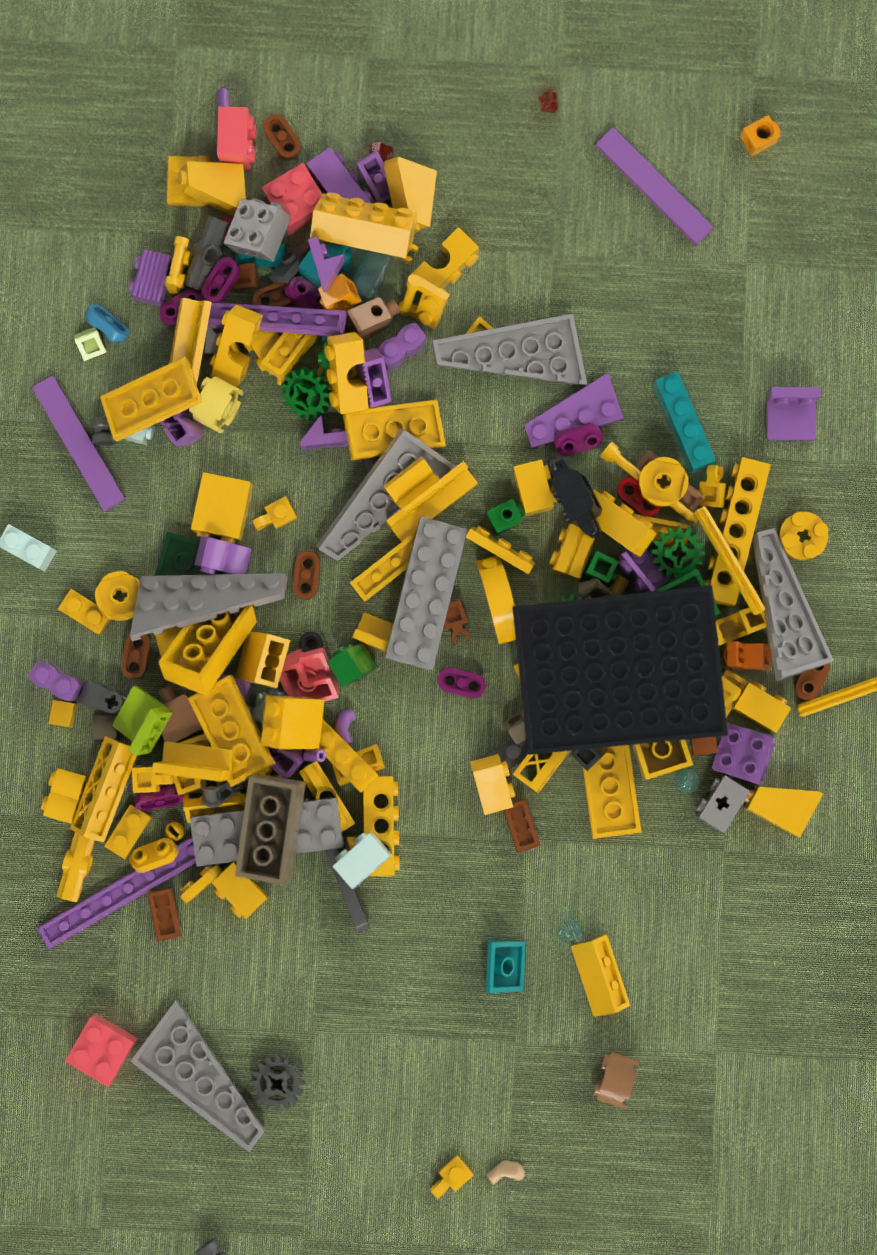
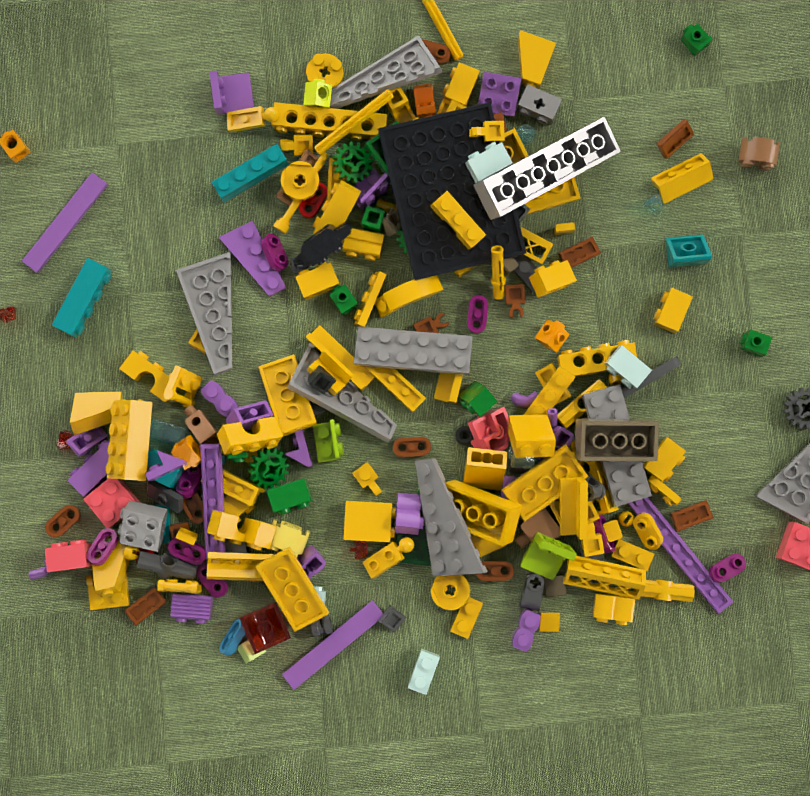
camera: 95 degrees left, 0 degrees up
none -> teal brick [52,257,112,338]
none -> magenta plate [87,528,119,566]
none -> yellow hinge [124,545,140,560]
none -> dark orange plate [124,586,168,626]
none -> yellow tile [176,527,198,546]
none -> yellow plate [227,106,279,133]
none -> clear red brick [239,602,291,654]
none -> yellow brick [244,519,276,551]
none -> green brick [266,478,314,515]
none -> neon yellow brick [303,79,332,108]
none -> pearl dark grey slope [308,365,336,394]
none -> lime bracket [313,419,344,463]
none -> clear red piece [350,540,368,560]
none -> yellow plate [362,537,414,579]
none -> dark grey tile [378,605,406,633]
none -> yellow arch [430,191,486,250]
none -> light aqua brick [465,142,513,183]
none -> yellow plate [469,121,505,142]
none -> light grey brick [473,117,621,220]
none -> yellow pin [491,245,506,299]
none -> dark orange plate [504,284,525,318]
none -> light orange brick [535,319,569,353]
none -> yellow tile [554,222,575,235]
none -> yellow slope [603,519,623,542]
none -> yellow brick [653,288,693,334]
none -> dark orange plate [656,119,694,159]
none -> green brick [680,23,713,57]
none -> magenta plate [709,553,746,583]
none -> green brick [739,329,772,357]

